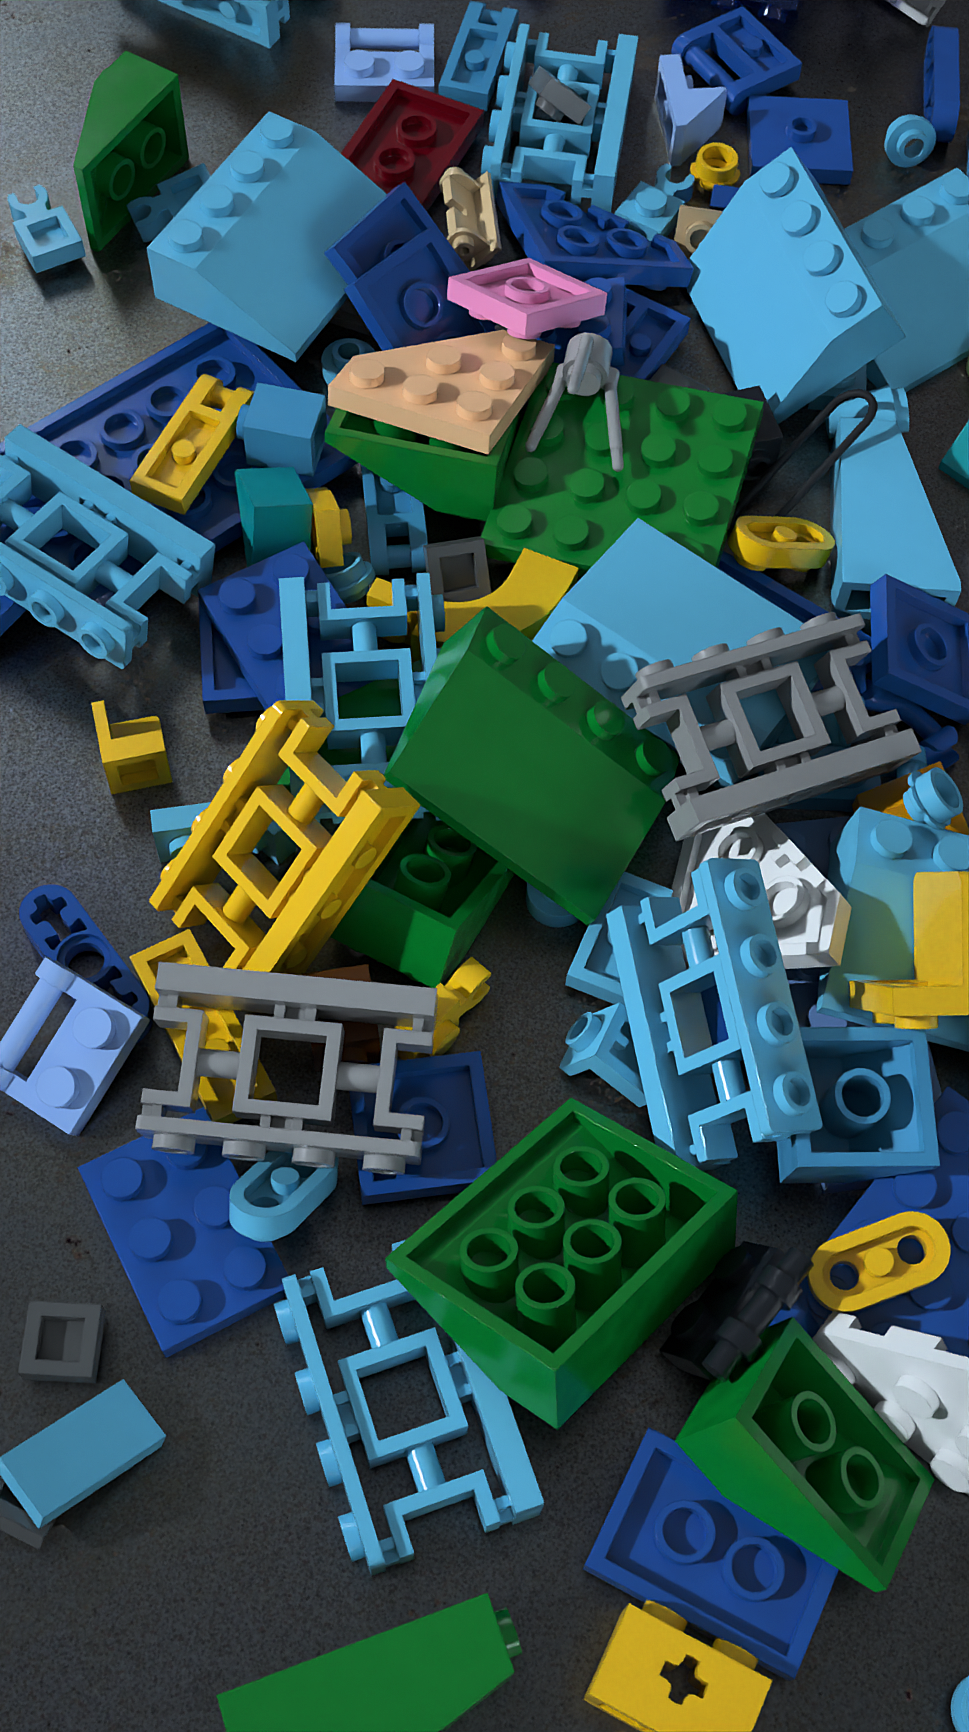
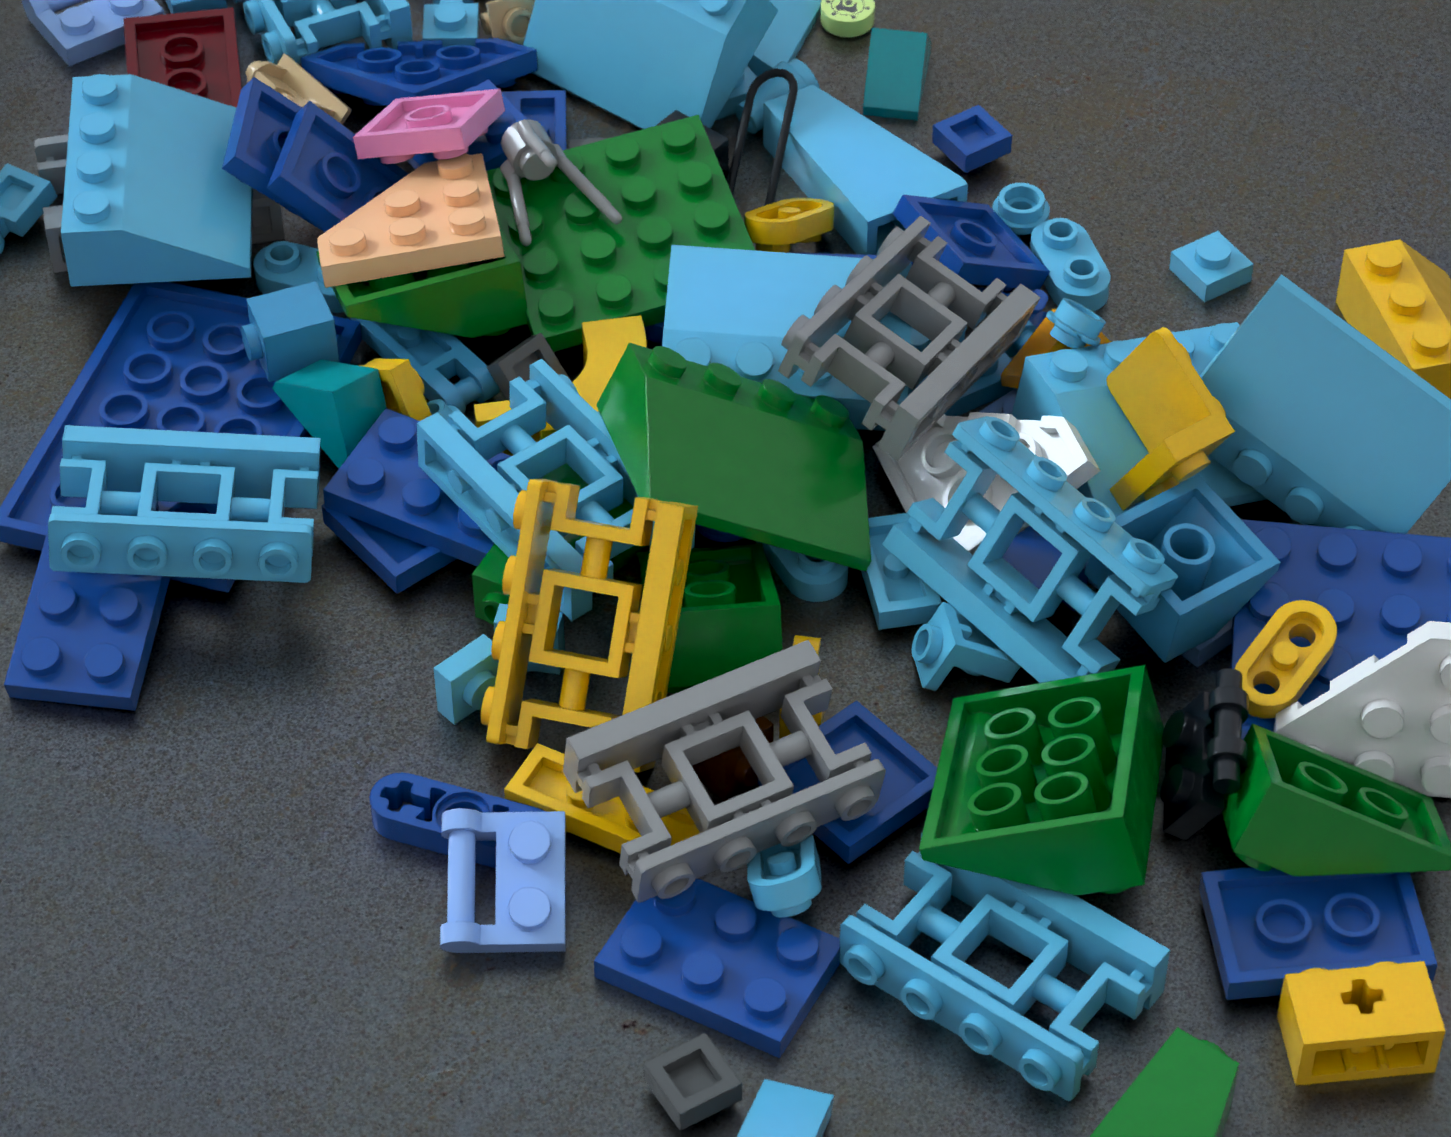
camera: 30 degrees left, 15 degrees down
yellow panel [91,700,173,794] -> none
yellow plate [129,374,254,515] -> none

